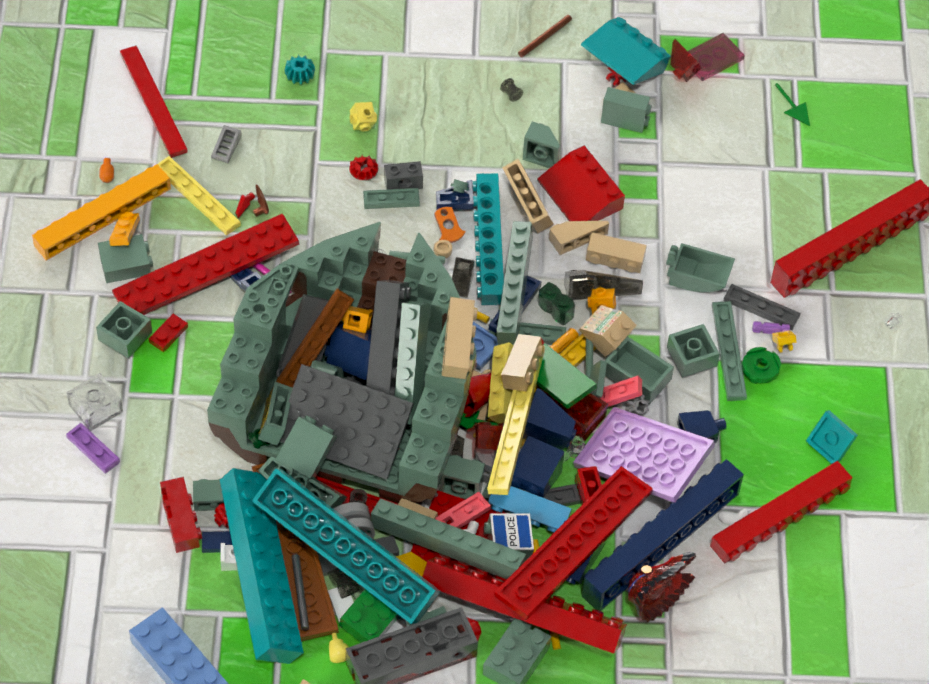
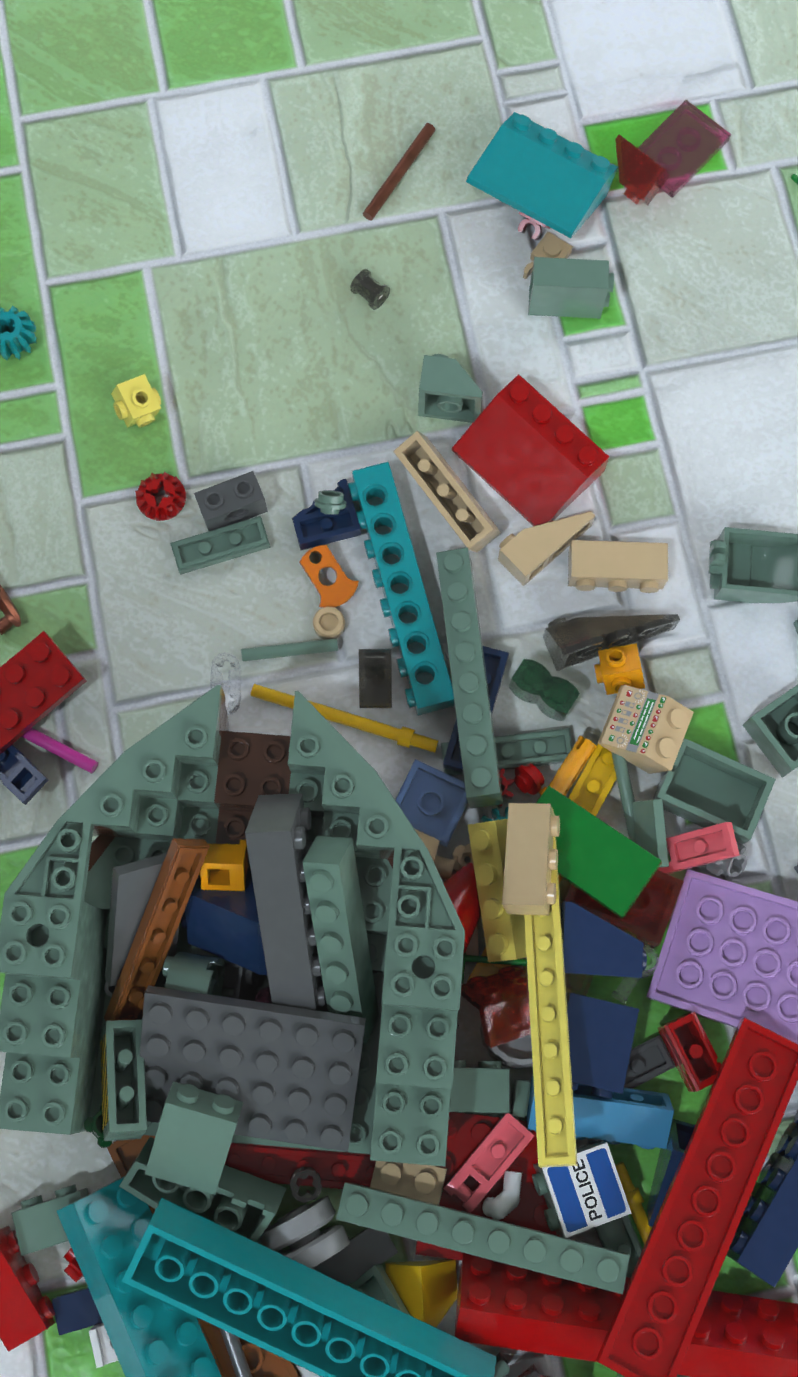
camera: 10 degrees left, 20 degrees up
tan brick [441,297,478,379] -> none

